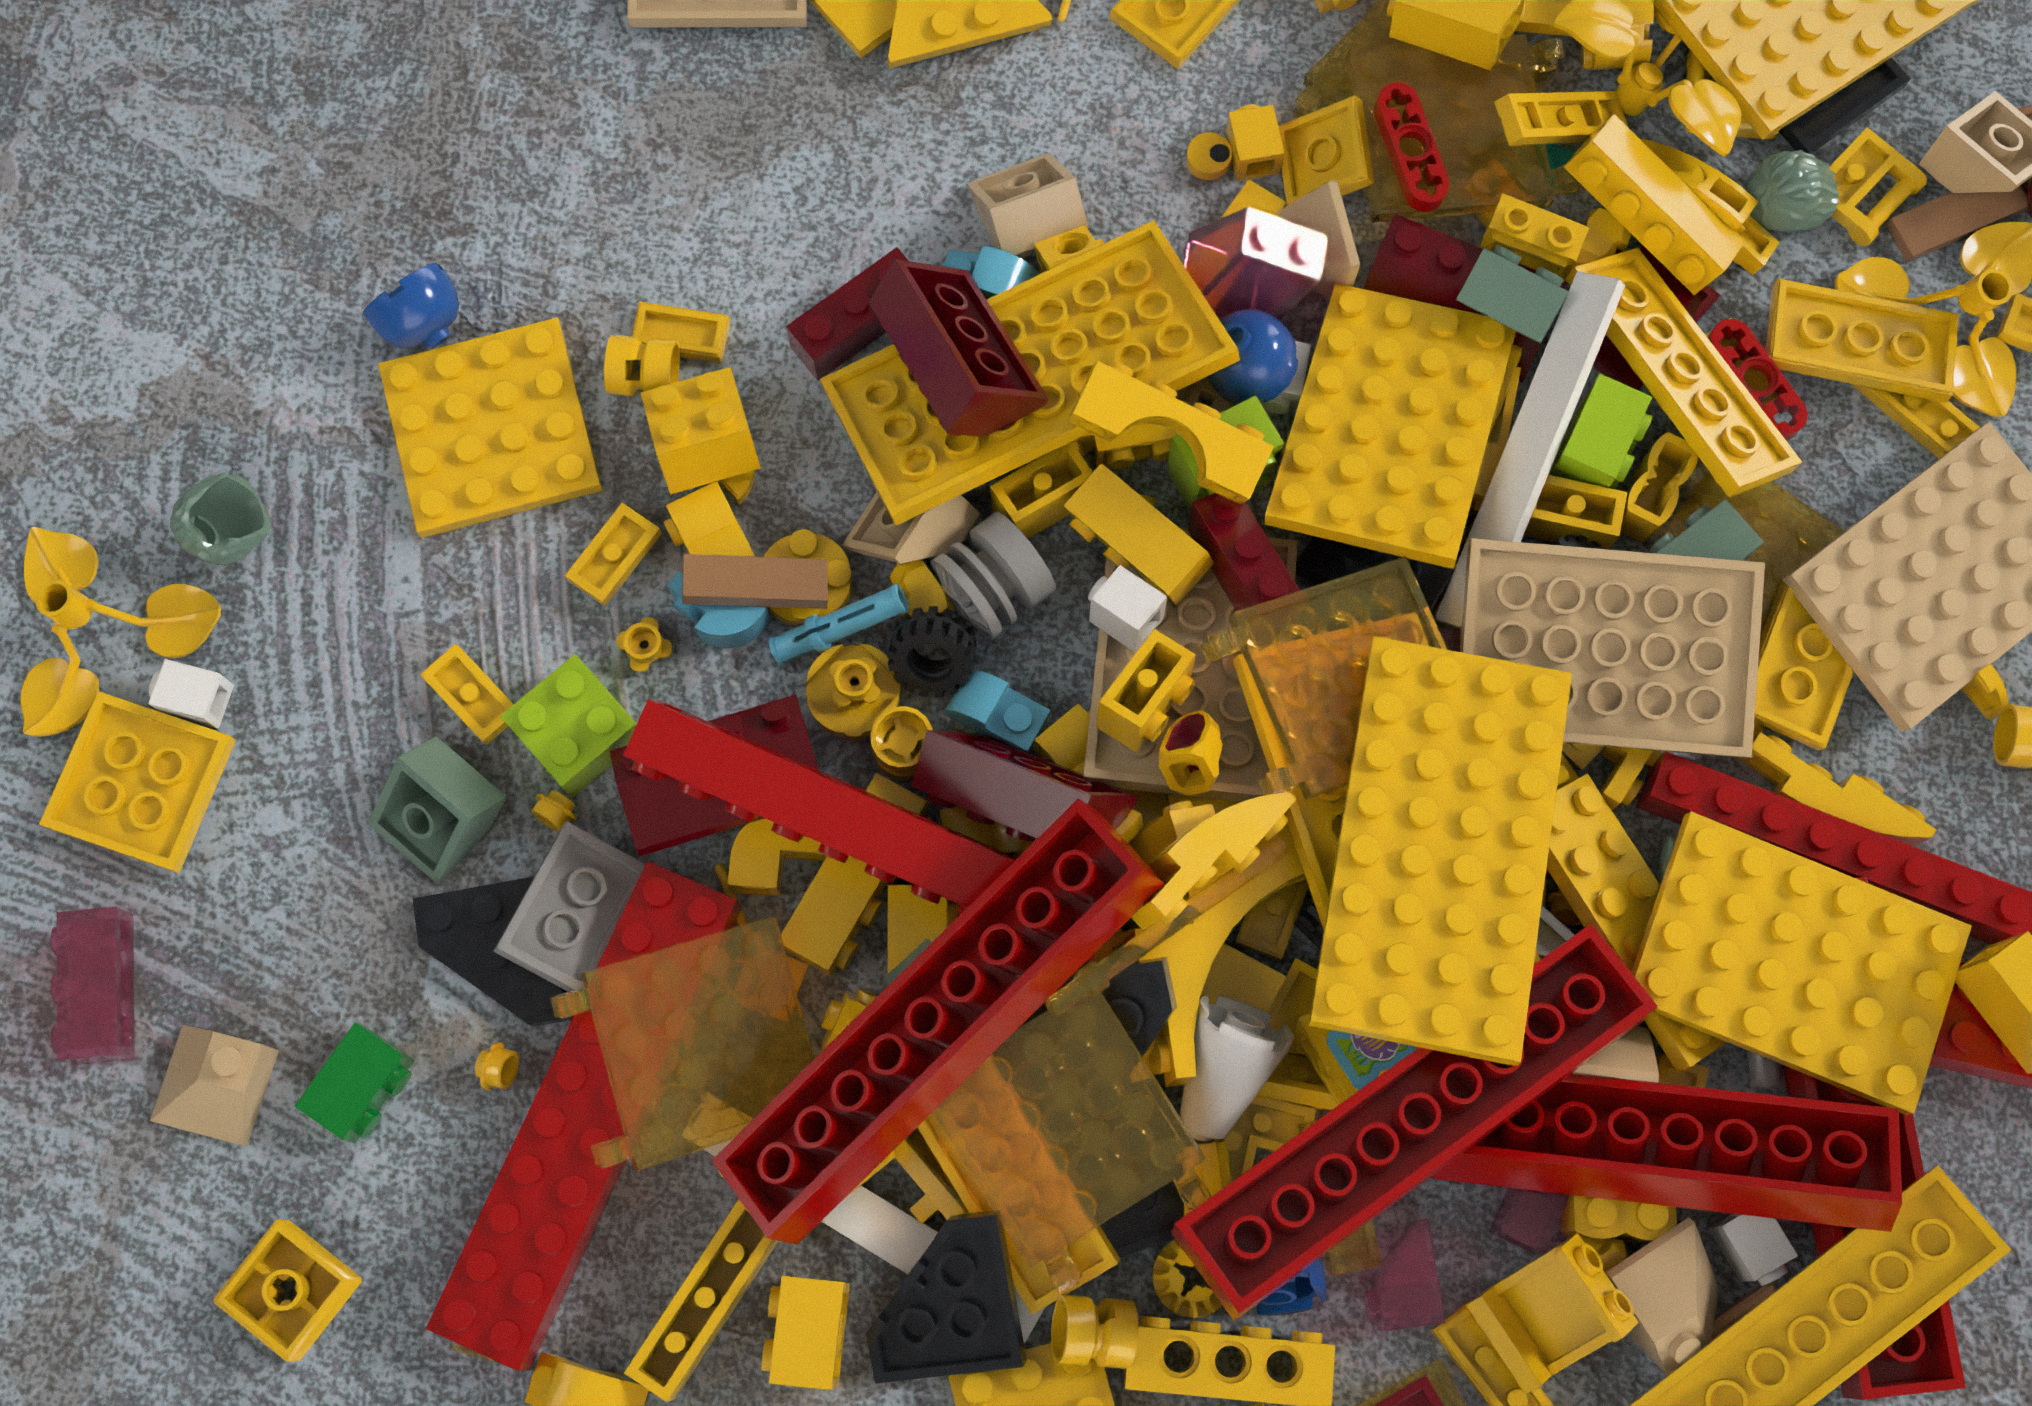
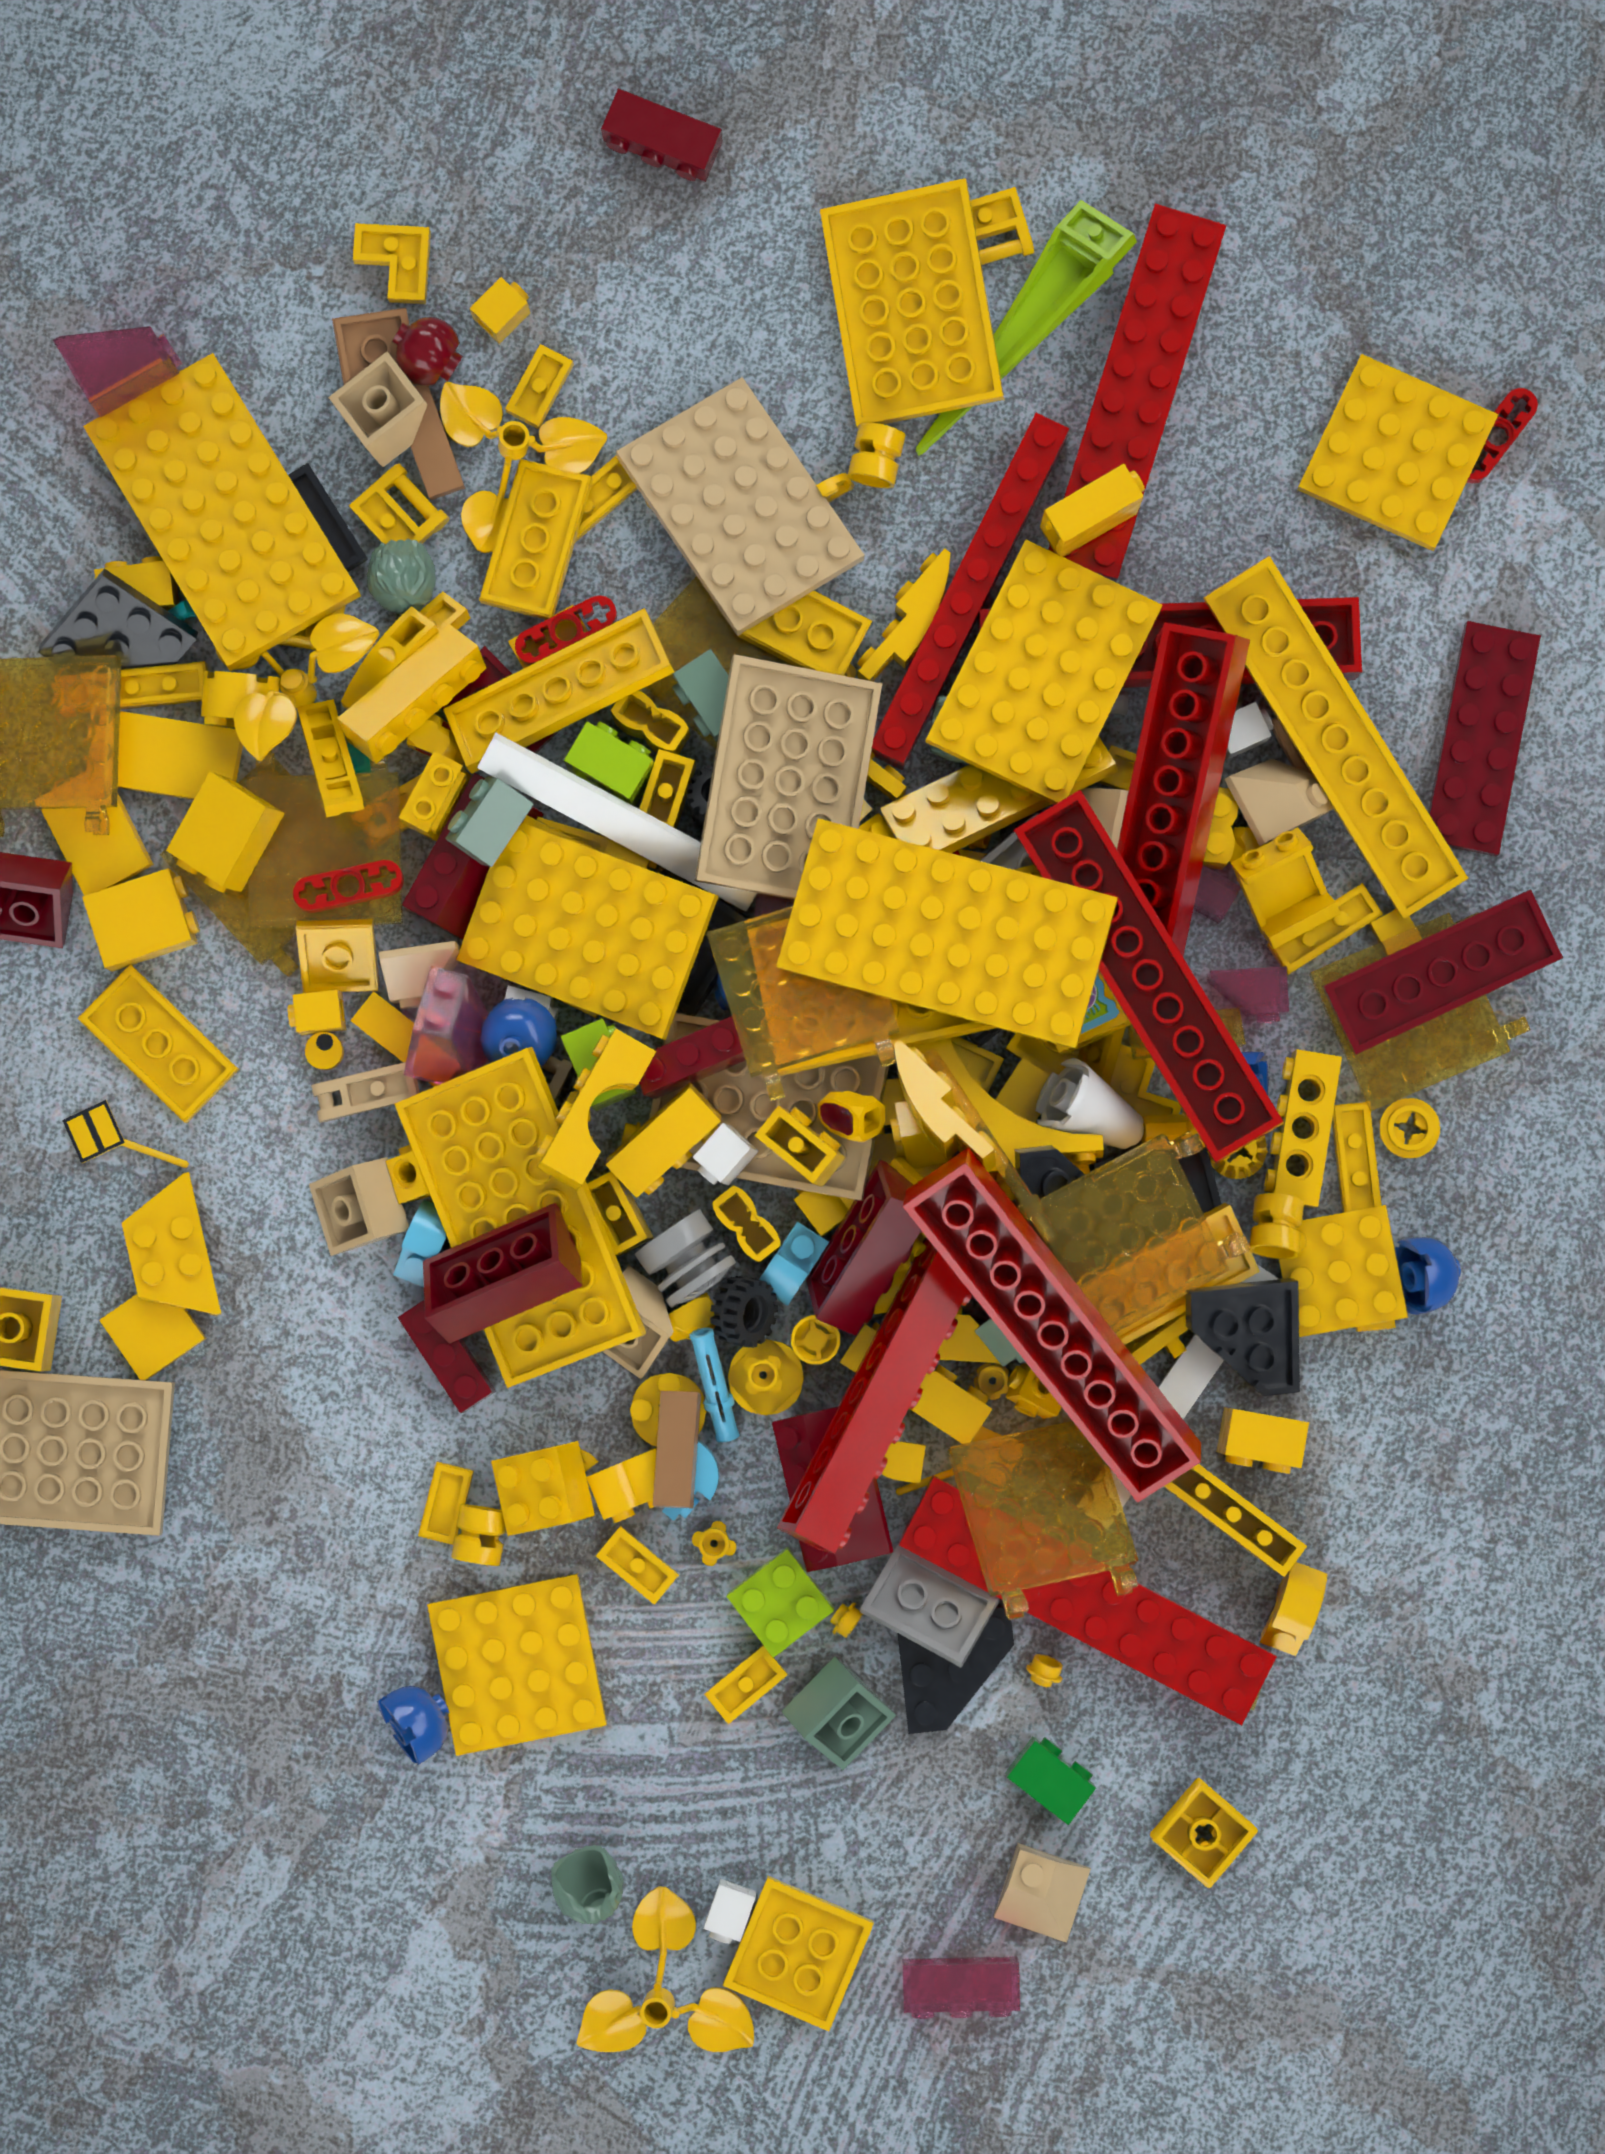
camera: 80 degrees left, 10 degrees up
none -> tan plate [311,1061,420,1123]
none -> yellow brick [712,1185,781,1263]
none -> yellow plate [974,1363,1010,1400]

